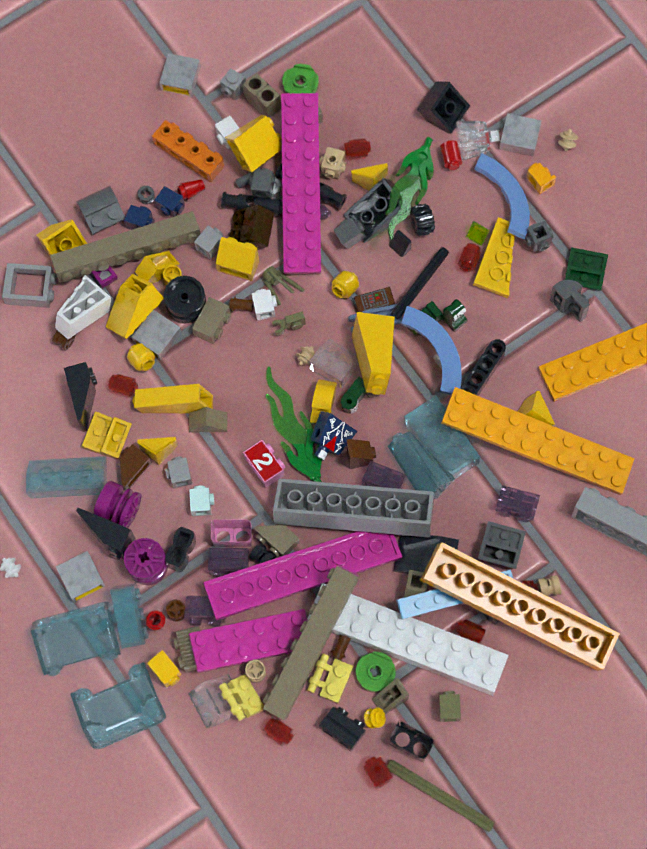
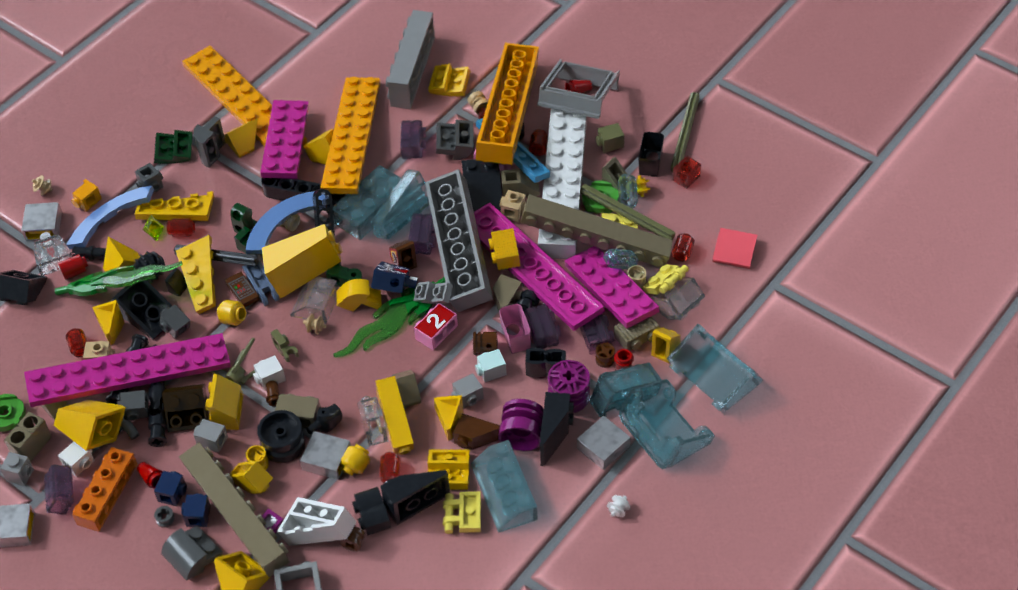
camera: 110 degrees left, 20 degrees down
yellow slope [106,274,164,339] -> none
black brick [319,706,366,752] -> none
none -> clear purple brick [44,465,74,515]
none -> black pin [72,246,106,260]
none -> yellow slope [103,236,140,282]
none -> yellow wing [176,235,216,314]
none -> yellow slope [224,118,258,158]
none -> dark pink plate [260,100,309,179]
none -> black piece [306,404,342,434]
none -> black beam [313,189,335,236]
none -> black brick [352,487,391,536]
none -> clear torso [357,396,388,447]
none -> light grey slope [413,281,453,304]
none -> yellow slope [428,64,471,96]
none -> light yellow plate [443,491,481,534]
none -> reddish brown piece [473,332,498,355]
none -> yellow brick [488,228,520,270]
none -> tan brick [500,190,526,222]
none -> light grey piece [537,59,620,119]
none -> red cone [565,80,592,93]
none -> olive axle [580,184,676,240]
none -> clear light blue beam [603,249,639,270]
none -> clear light blue beam [618,174,638,209]
none -> coral slope [712,228,758,269]

